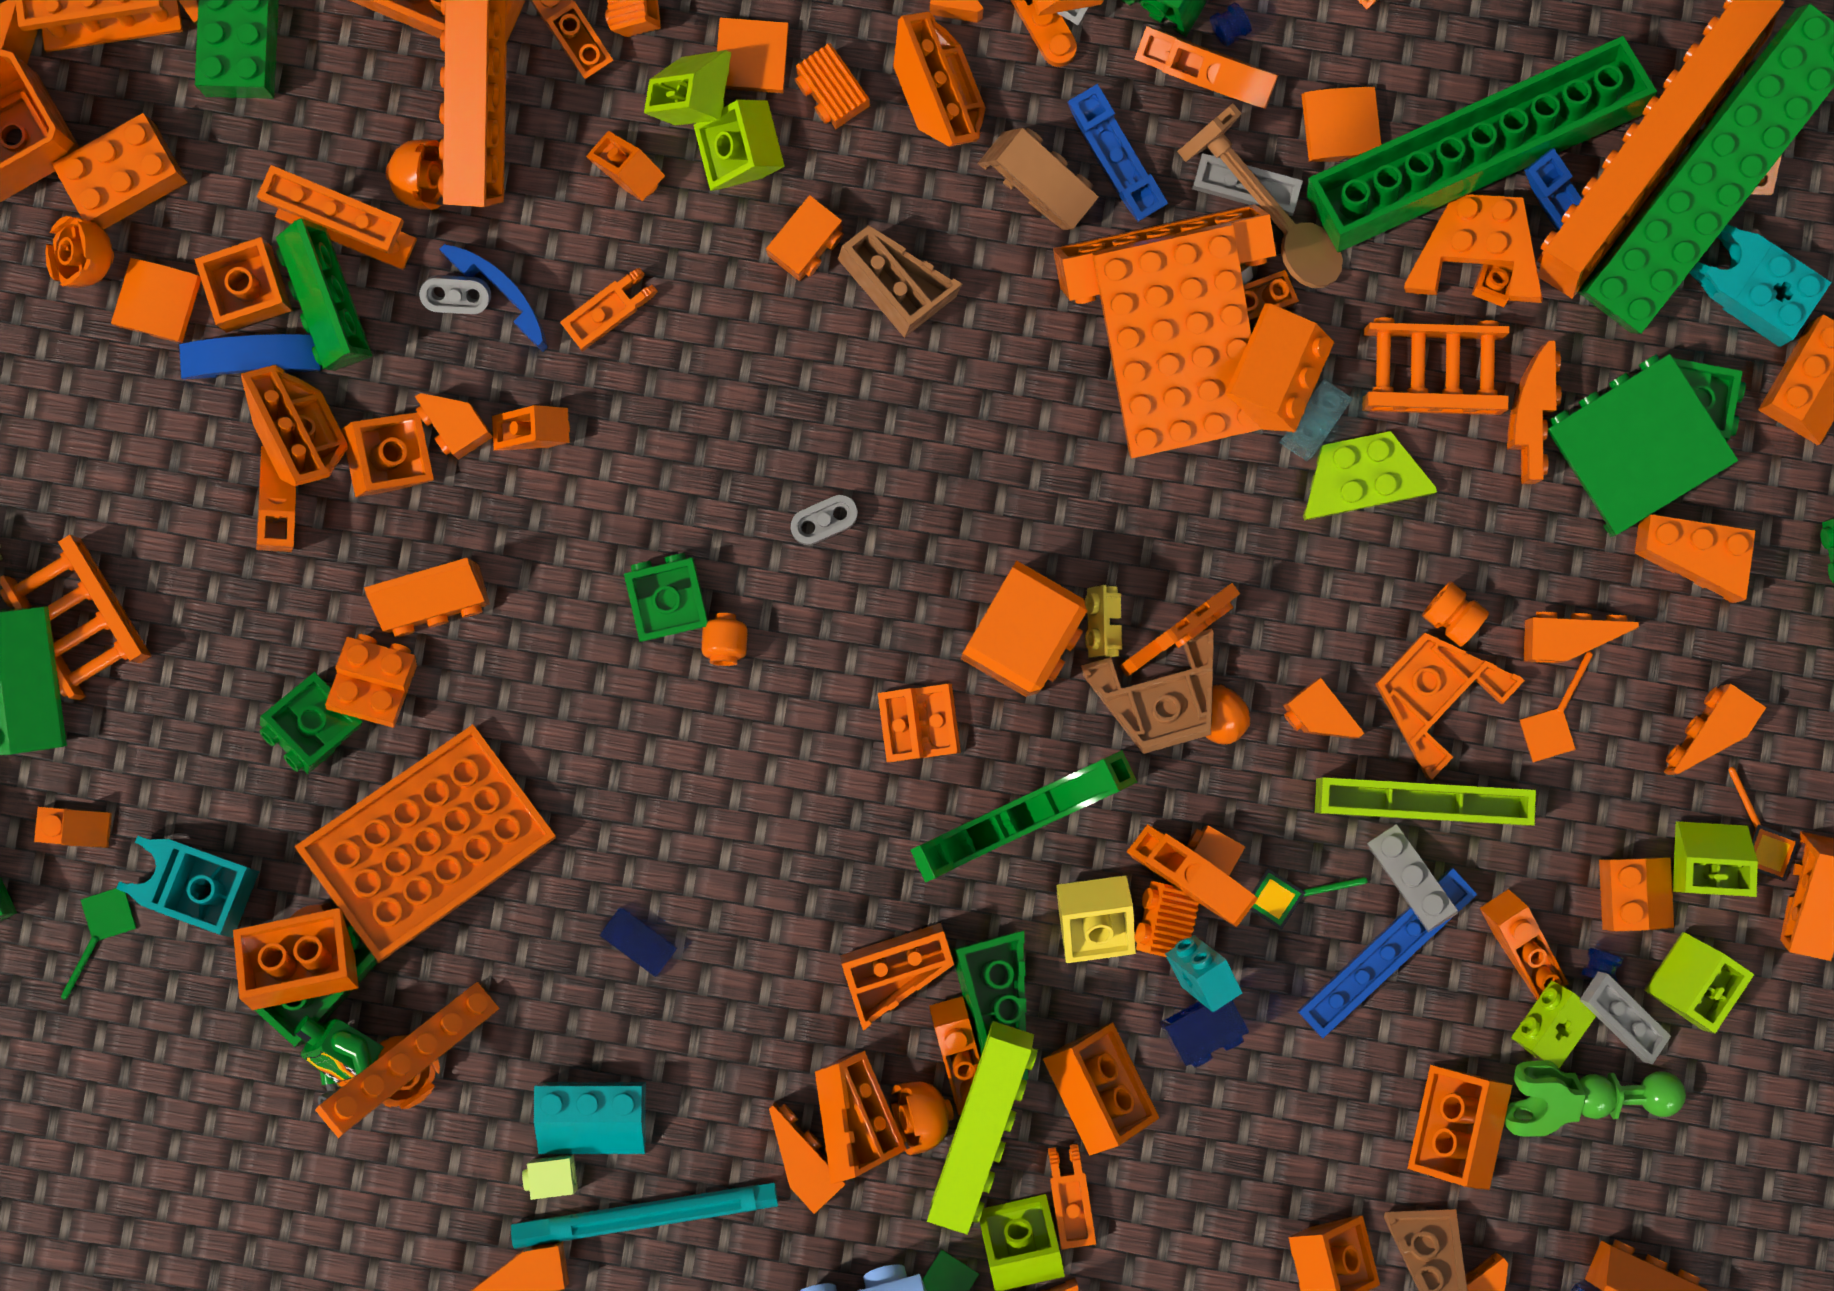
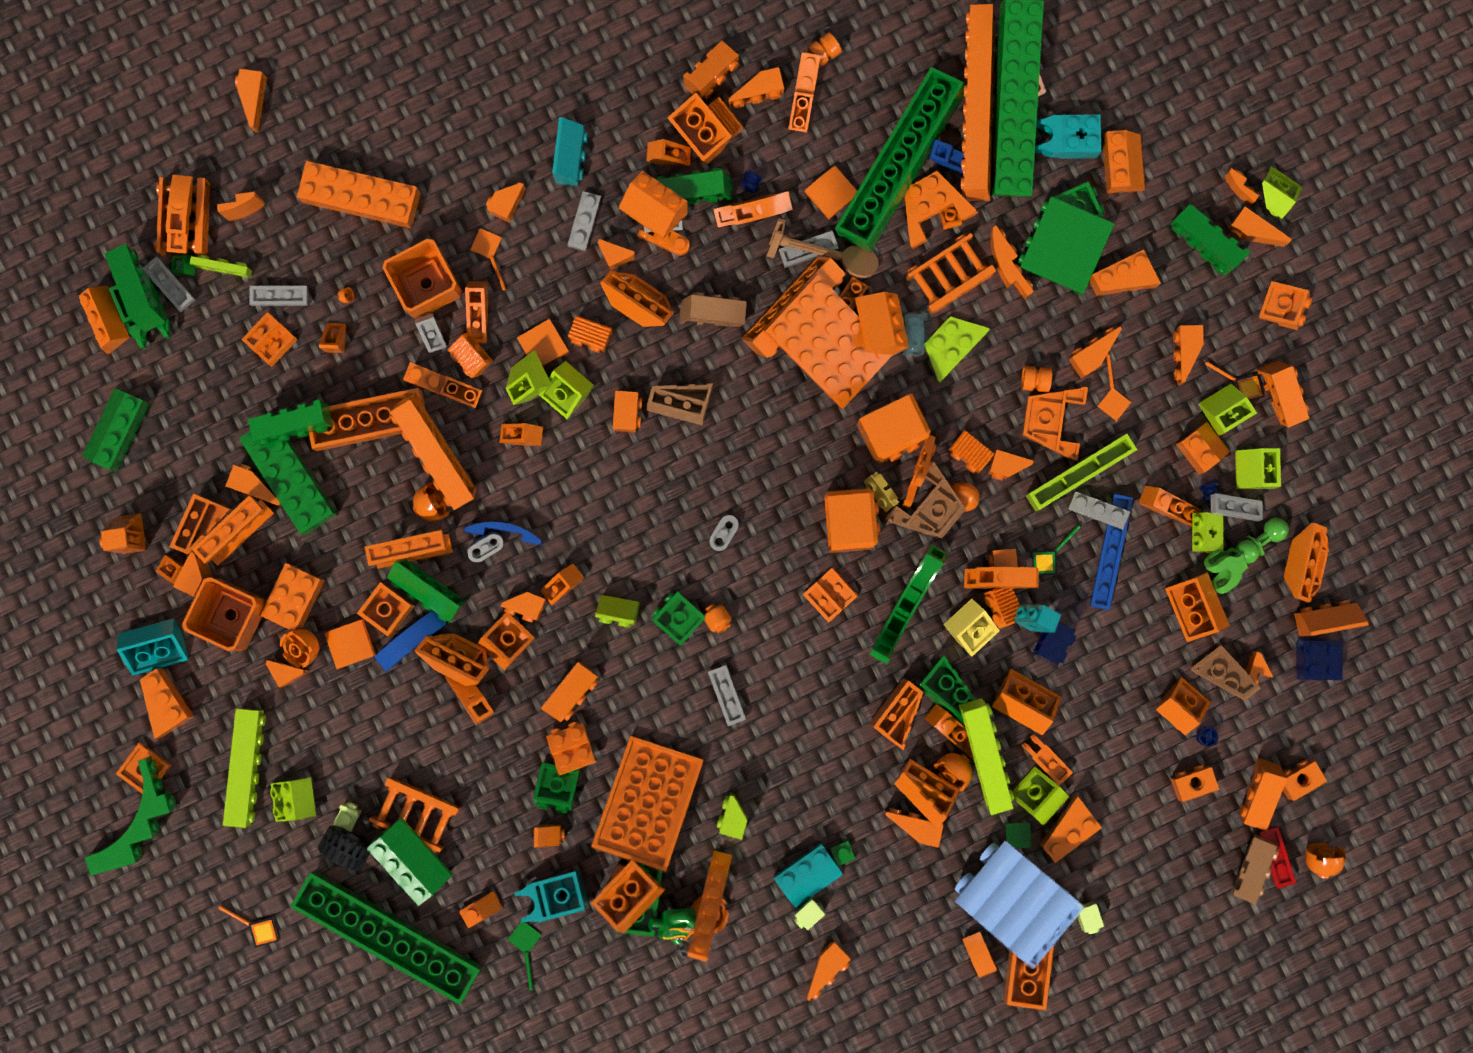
camera: 30 degrees left, 0 degrees up
teal piece [511,1183,778,1249] -> none
orange hinge [560,268,658,352] -> none
clear blue plate [599,906,678,977] -> none
blue slope [1067,84,1168,222] -> none
none -> orange slope [266,660,308,688]
none -> orange slope [534,824,565,848]
none -> lime slope [595,595,640,628]
none -> light grey plate [708,665,746,726]
none -> lime slope [717,792,747,840]
none -> green plate [830,840,855,866]
none -> orange plate [857,394,931,464]
none -> orange brick [949,430,994,473]
none -> orange wedge [1284,523,1329,603]

